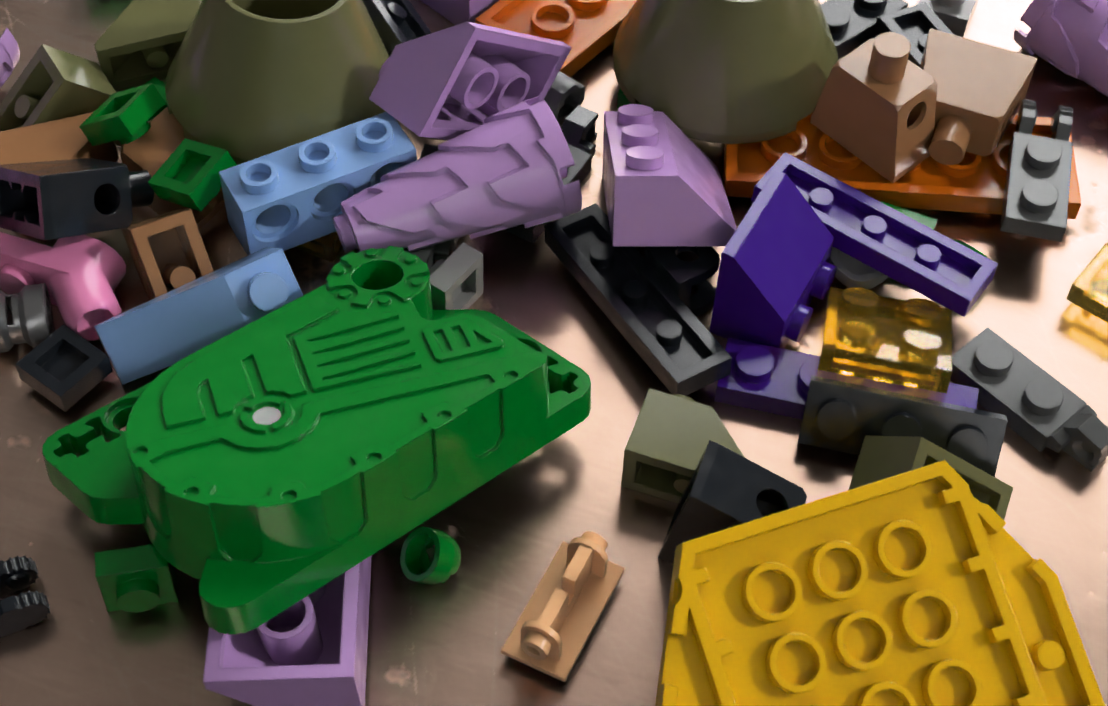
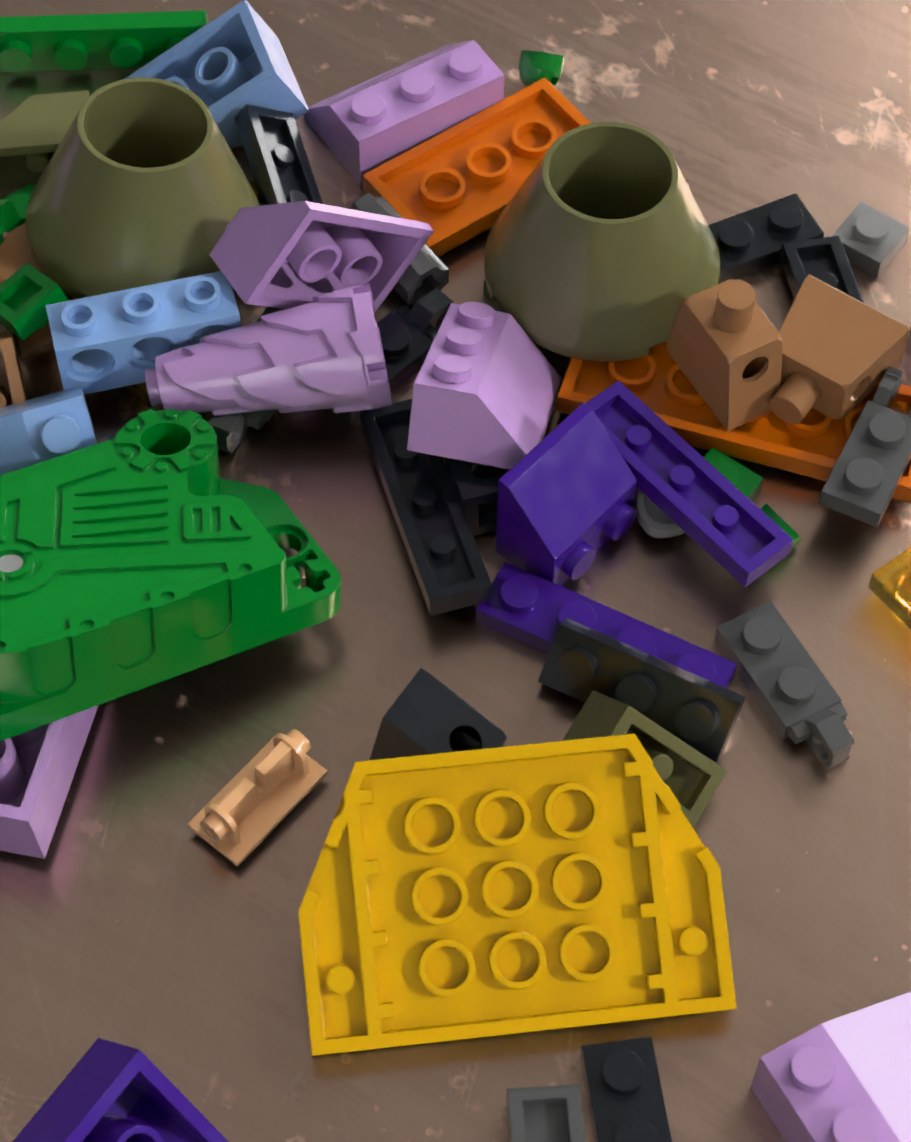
camera: 15 degrees right, 5 degrees up
green hinge [400,527,461,585] -> none
light grey plate [429,242,483,310] -> none
olive slope [621,388,744,504] -> none
clear yellow plate [818,287,952,394] -> none

